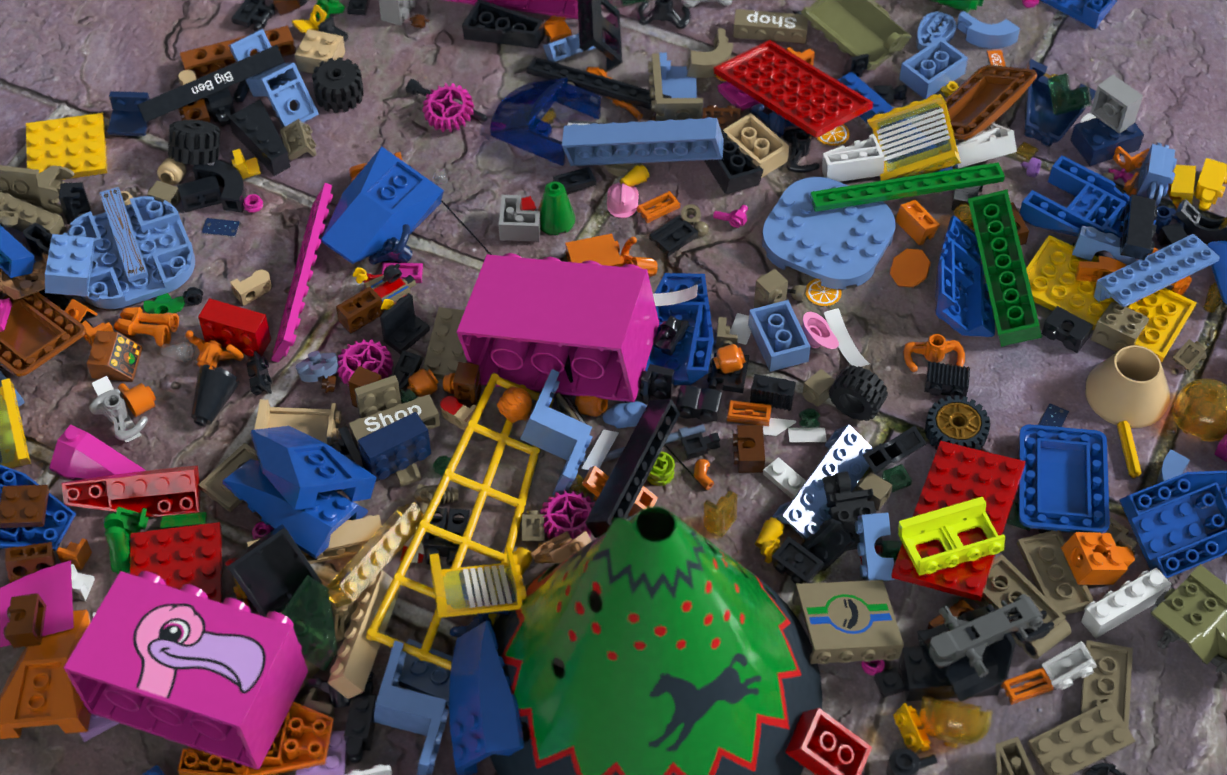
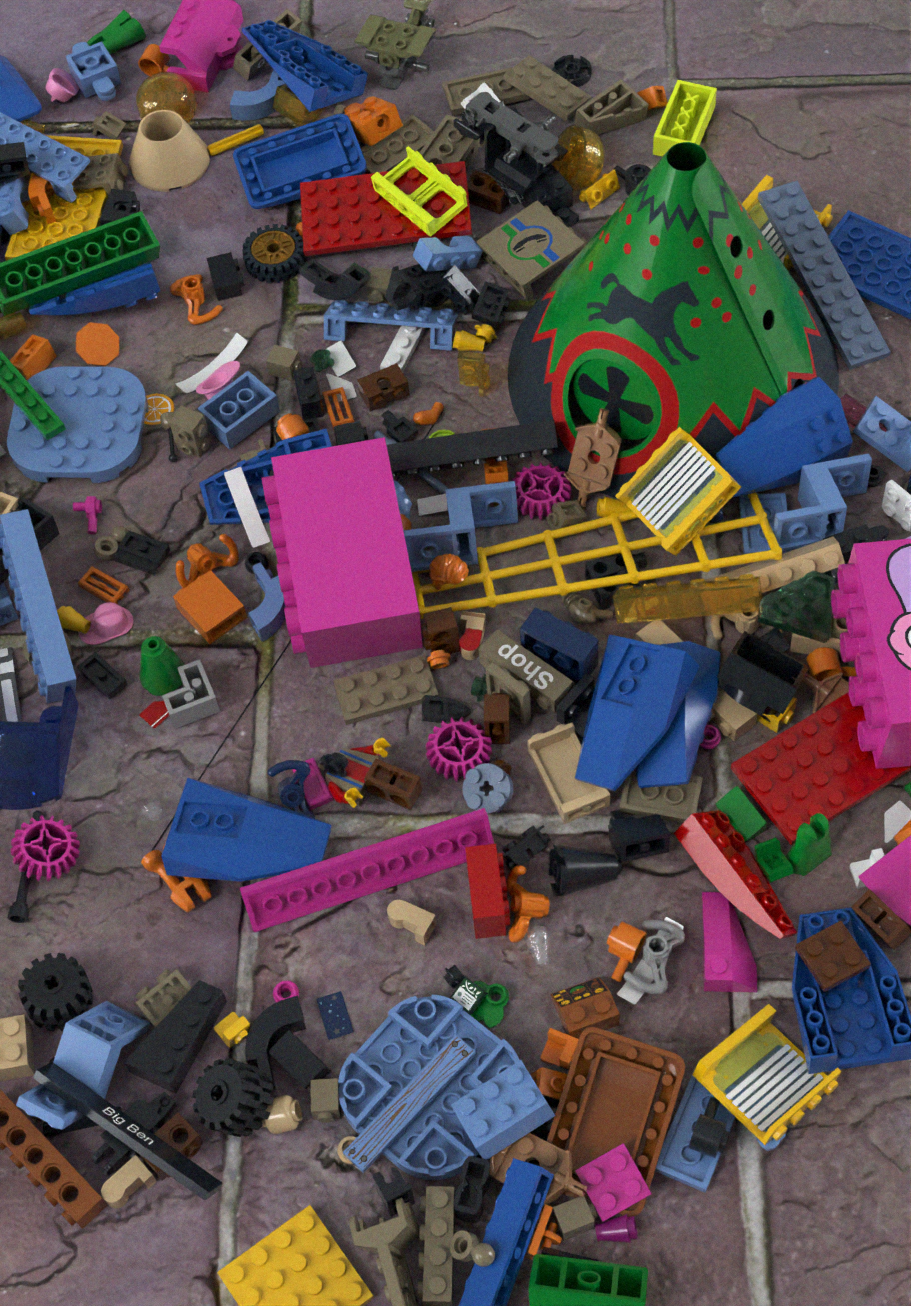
camera: 110 degrees left, 5 degrees up
orange panel [56,538,92,570] -> none
dark blue bracket [107,91,150,136] -> none
orange piece [114,307,179,348] -> none
black bracket [380,293,430,355] -> none
orange head [407,368,439,397] -> none
white sticker [730,313,751,345] -> none
black tyre [829,365,888,421] -> none
dark blue sticker [1039,404,1069,427] -> none
white brick [1081,568,1171,639] -> none
none -> tile [450,976,488,1015]
none -> black hinge [608,810,670,862]

